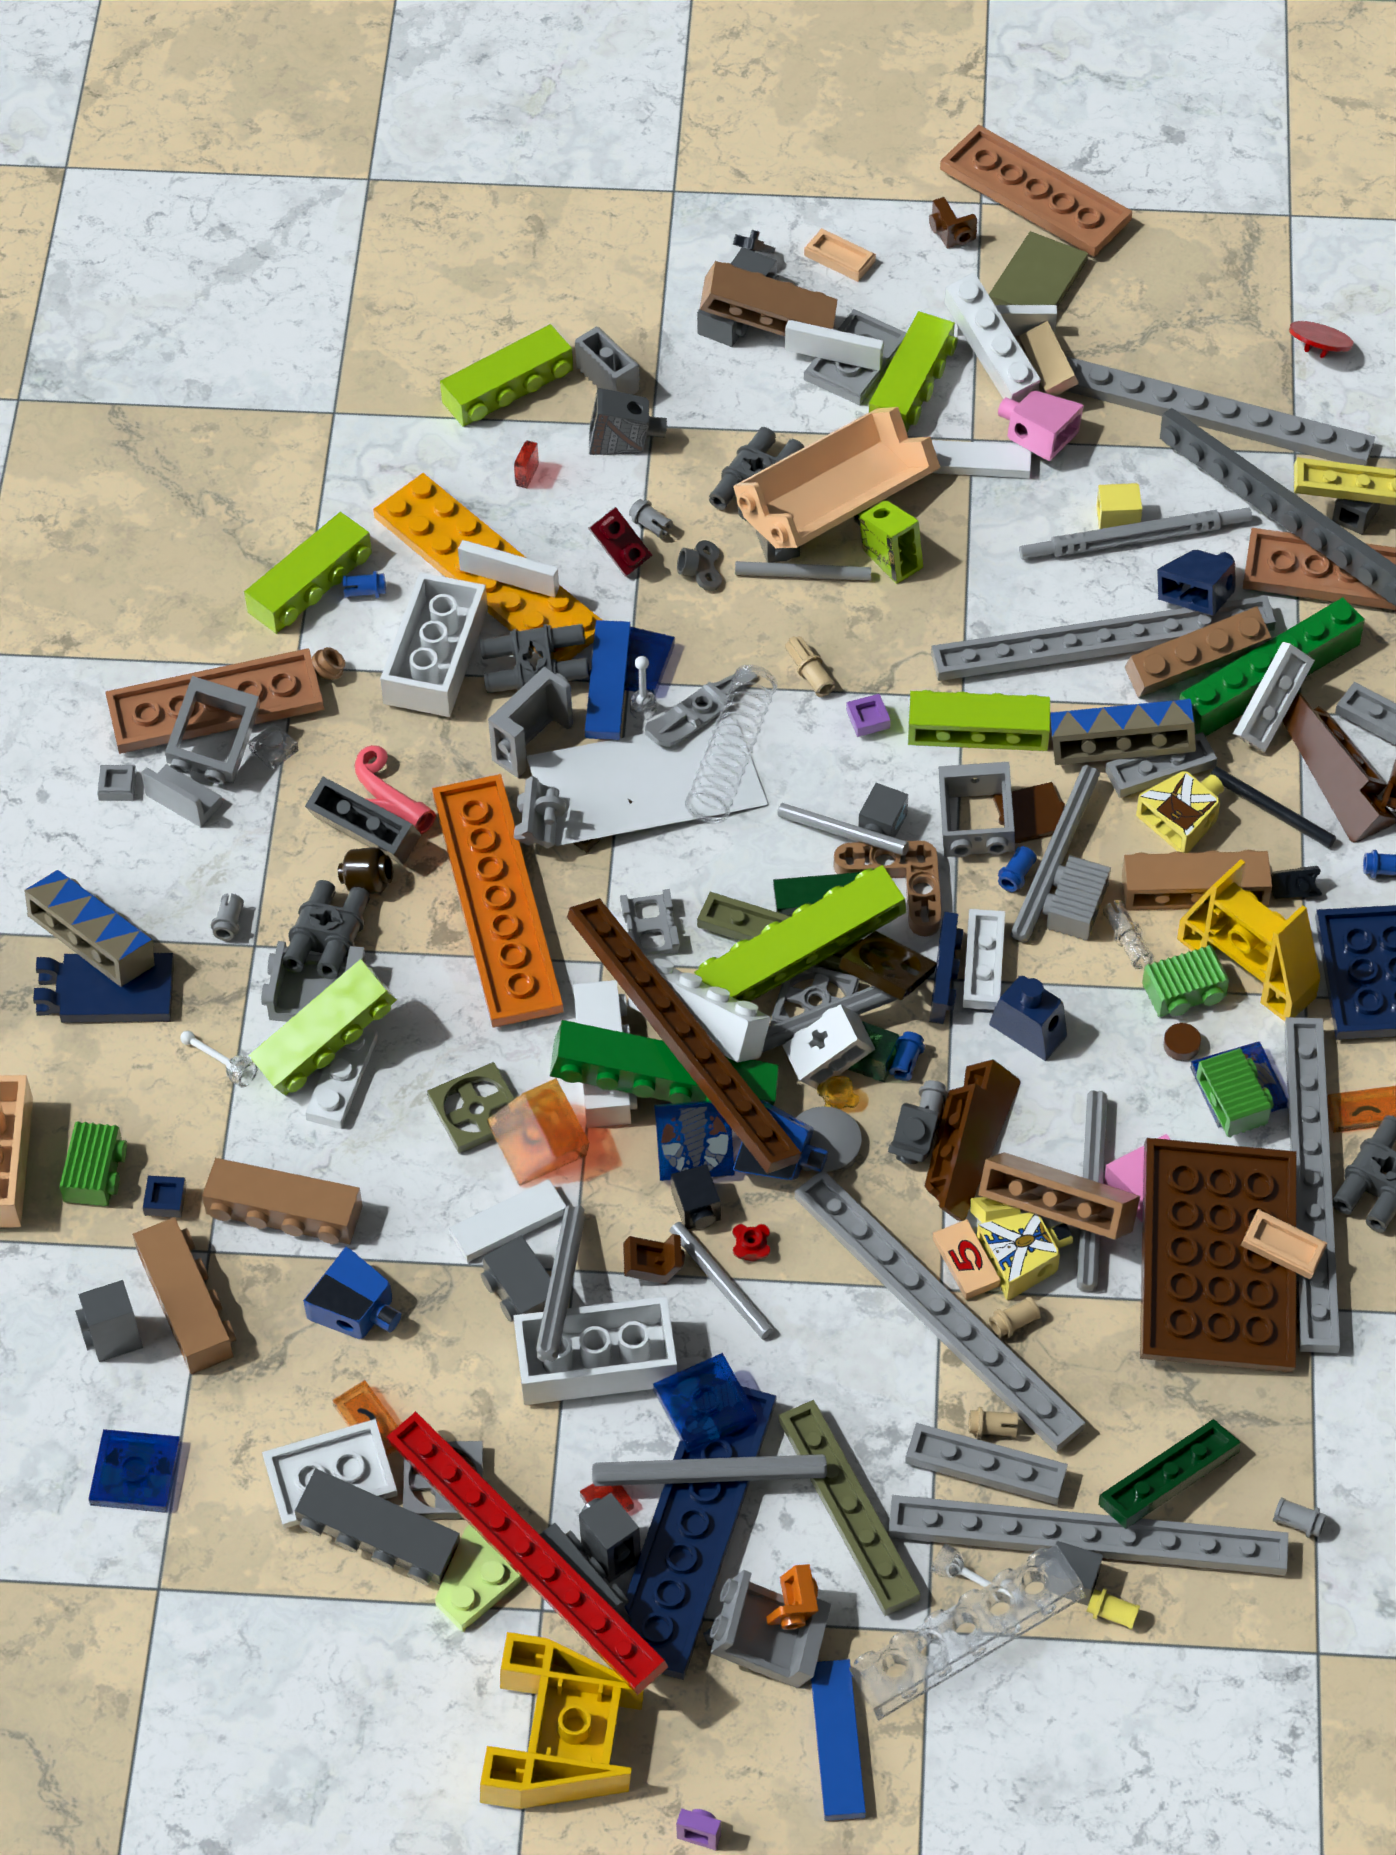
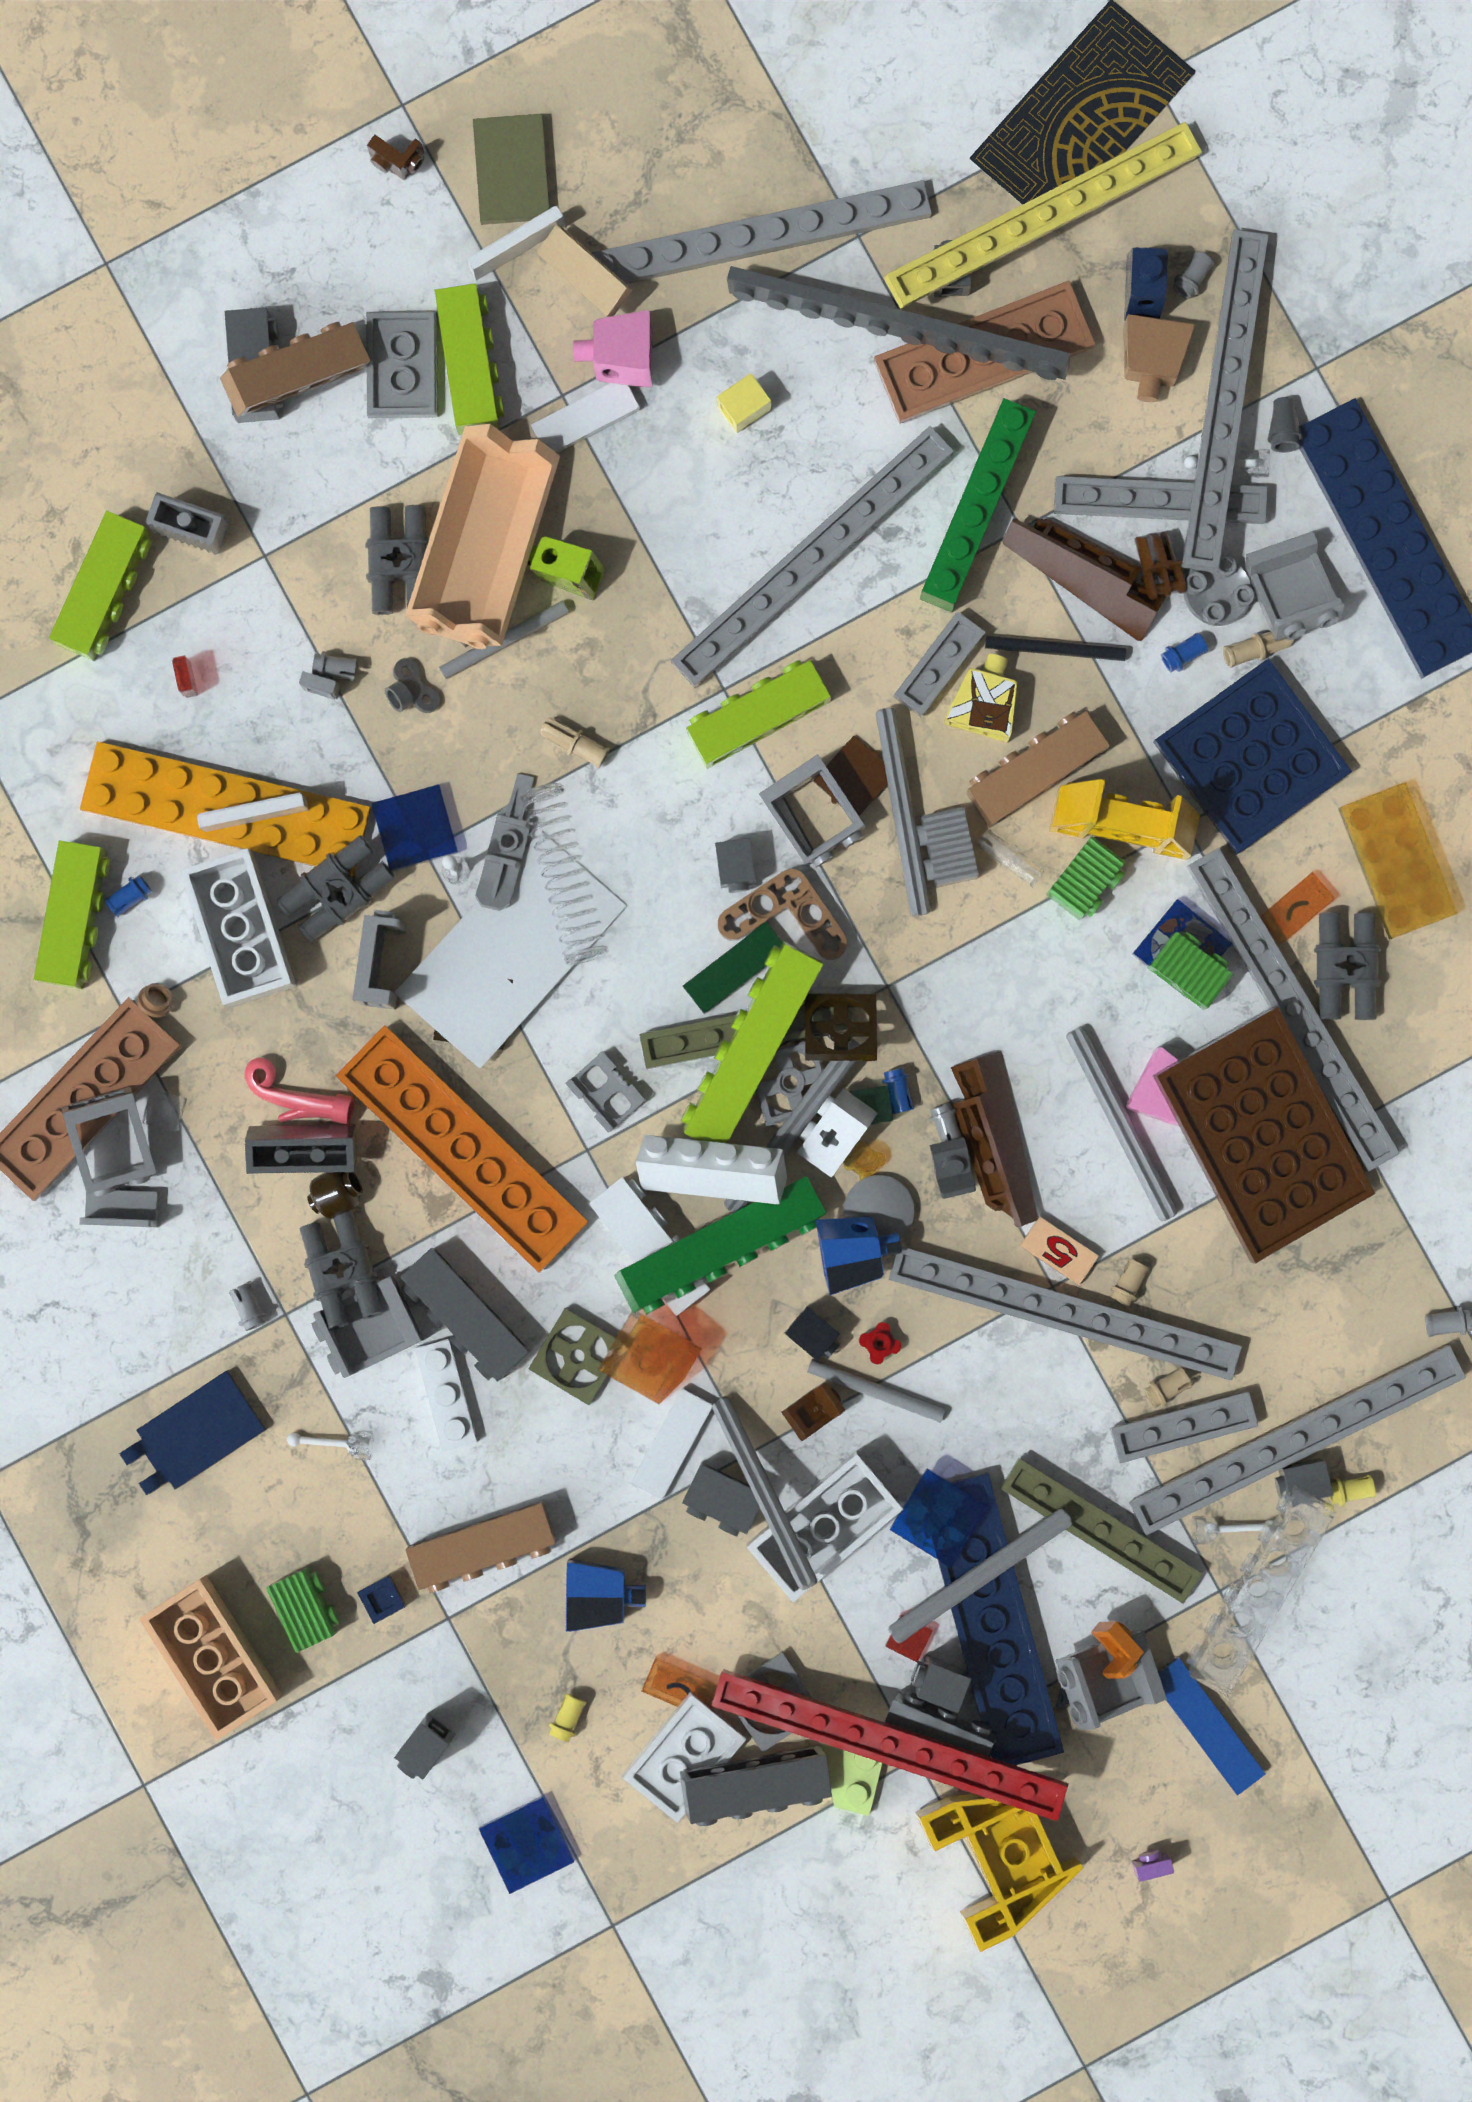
camera: 30 degrees left, 30 degrees up
dark tan brick [24,870,155,987] -> none
light grey tile [97,765,137,801] -> none
medium nougat brick [132,1217,236,1374] -> none
brick [248,959,397,1096] -> none
light grey hips [514,776,566,848] -> none
reddish brown plate [567,898,801,1174] -> none
blue tile [585,620,631,740] -> none
dark red hips [588,507,653,576] -> none
dark grey torso [589,388,667,455] -> none
tile [654,1101,735,1181] -> none
black piece [733,230,776,254] -> none
light grey bar [778,803,909,856] -> none
white tile [785,320,884,371] -> none
light nougat tile [804,228,876,282] -> none
medium lavender plate [846,694,891,737] -> none
dark blue plate [929,912,964,1024] -> none
nougat plate [940,124,1132,257] -> none
white brick [944,272,1041,403] -> none
white plate [963,909,1005,1010] -> none
light yellow plate [970,1197,1021,1222] -> none
torso [977,1212,1073,1301] -> none
medium nougat brick [978,1152,1140,1240] -> none
dark blue torso [989,976,1067,1061] -> none
blue pin [998,846,1037,892] -> none
light grey axle [1019,507,1252,559] -> none
dark tan brick [1050,699,1196,765] -> none
dark green plate [1098,1419,1241,1529] -> none
medium nougat brick [1124,606,1271,698] -> none
dark blue torso [1157,550,1236,616] -> none
reddish brown tile [1163,1023,1201,1061] -> none
white plate [1233,642,1315,752] -> none
light nougat tile [1240,1209,1328,1279] -> none
black piece [1271,866,1322,899] -> none
piece [1289,321,1353,358] -> none
none -> light grey tile [299,671,341,700]
none -> dark grey brick [400,1248,531,1382]
none -> light yellow pin [548,1693,587,1742]

